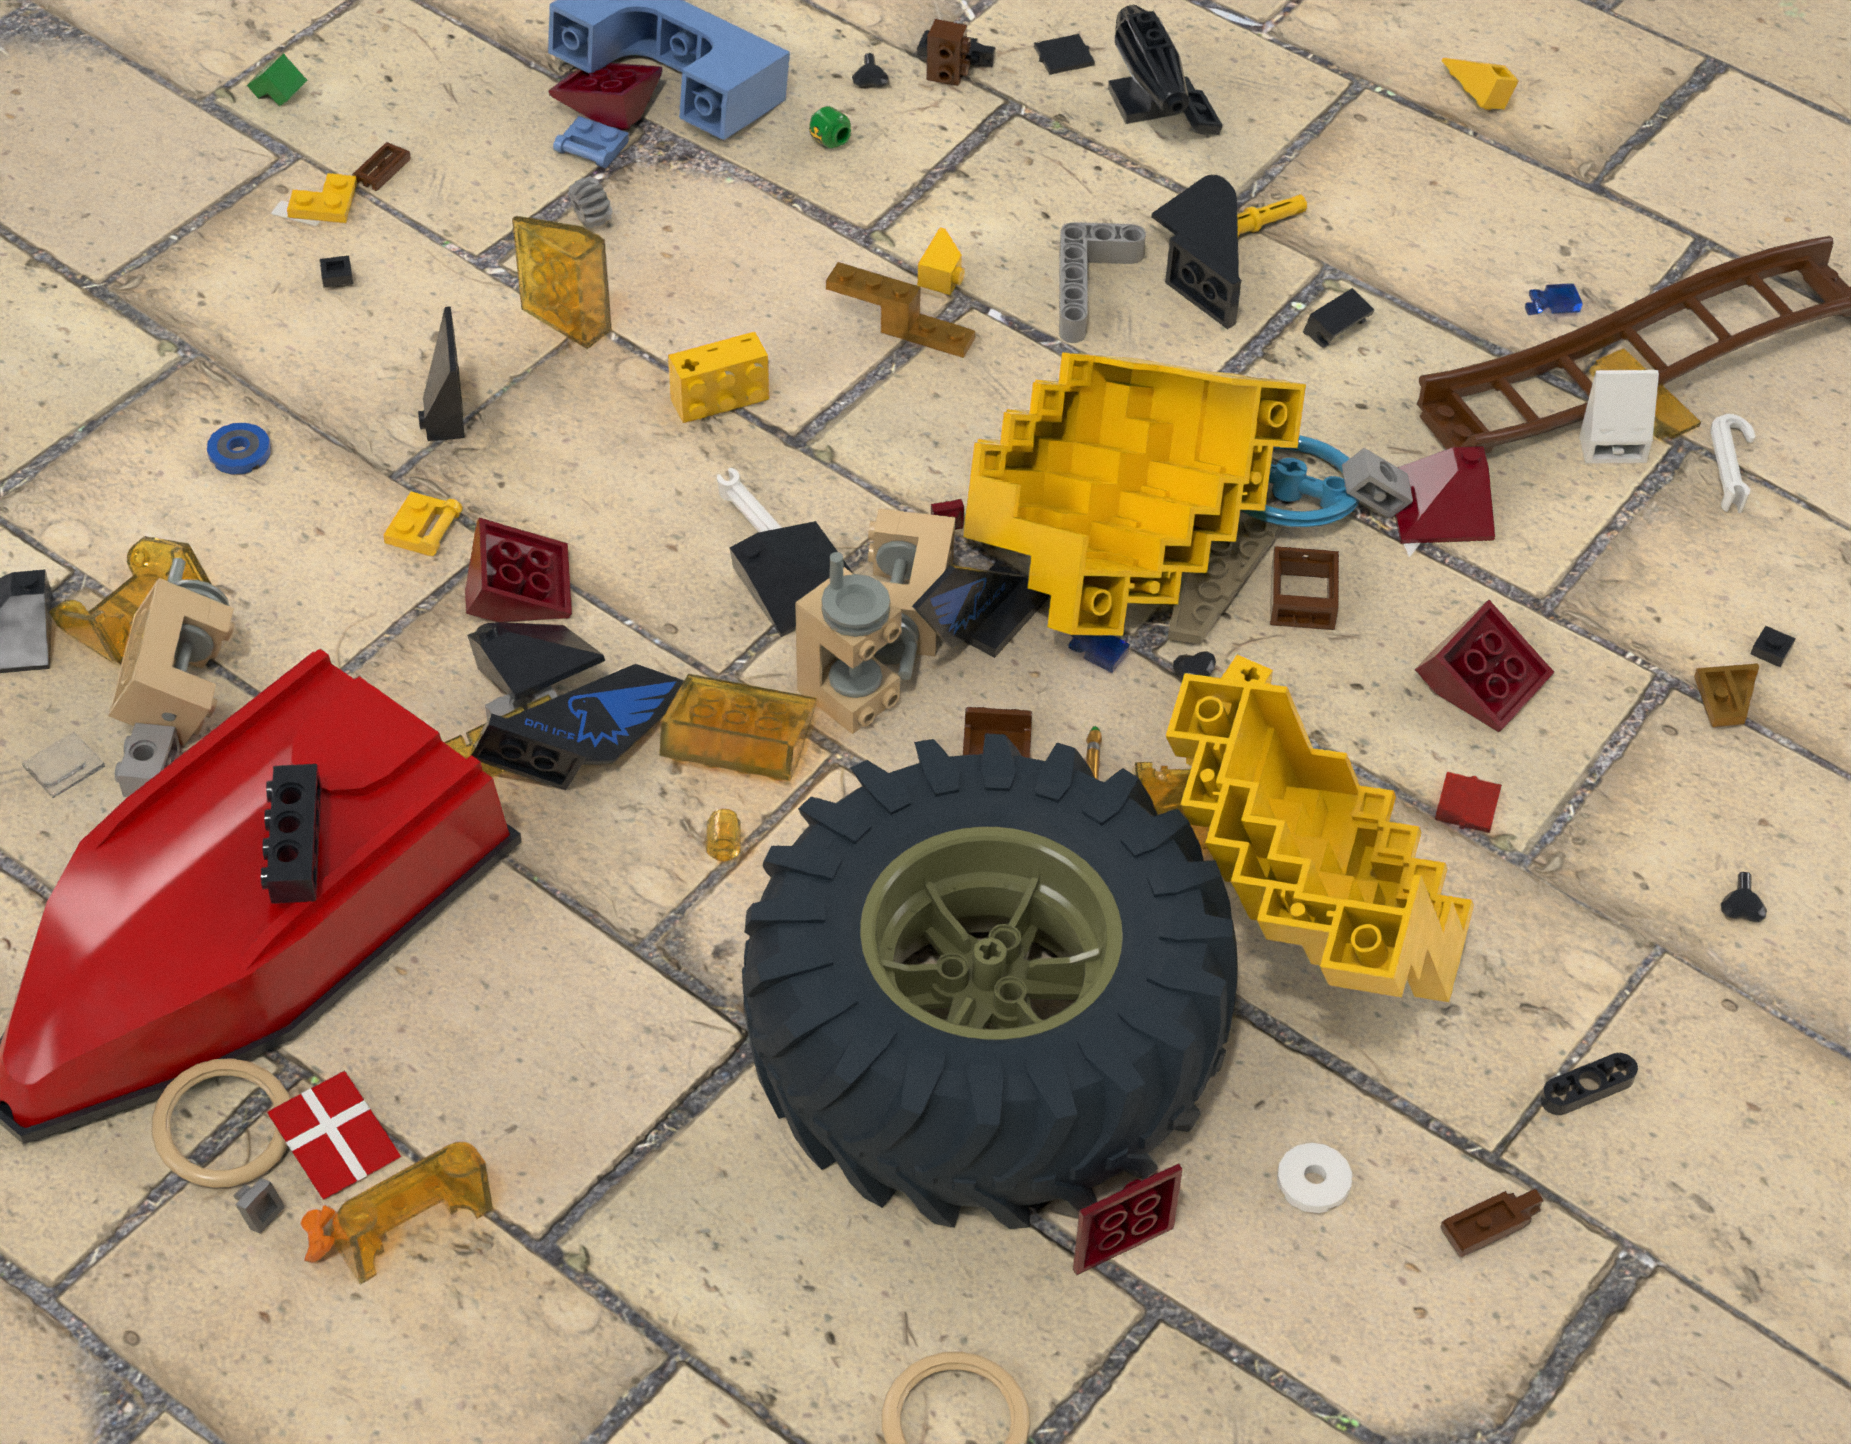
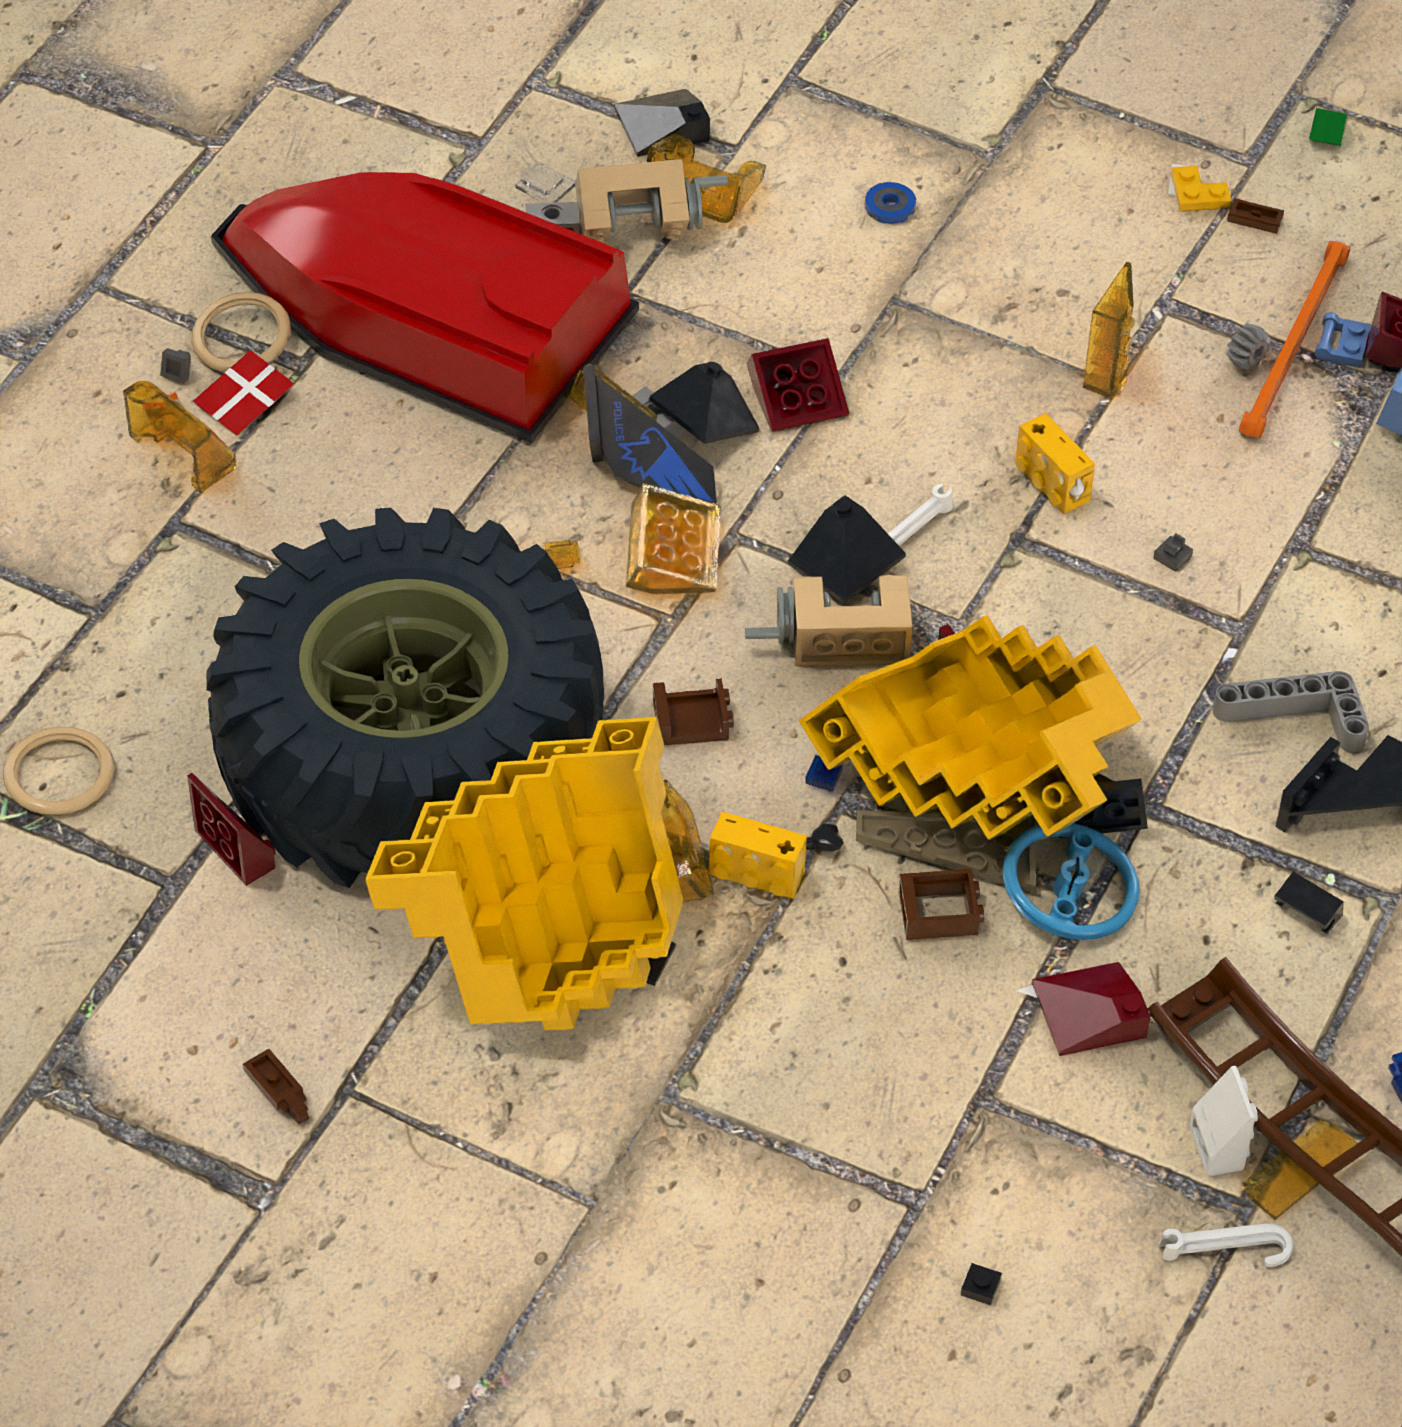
camera: 80 degrees right, 0 degrees up
black brick [261,764,322,904] -> none
black plate [319,255,353,288] -> none
yellow plate [383,491,463,556] -> none
black slope [418,306,465,442] -> none
piece [796,552,902,734] -> none
pearl gold bracket [826,262,975,358] -> none
black piece [912,562,1049,658] -> none
yellow slope [917,227,965,295] -> none
pearl gold piece [1086,726,1102,779] -> none
white tile [1277,1143,1352,1214] -> none
light grey brick [1342,448,1413,518] -> none
dark red slope [1415,599,1554,732] -> none
clear red piece [1435,772,1502,833] -> none
black beam [1540,1053,1638,1115] -> none
pearl gold wing [1694,663,1759,727] -> none
black rock [1721,872,1767,922] -> none
none -> dark grey tile [1153,533,1193,572]
none -> orange piece [1239,240,1351,439]

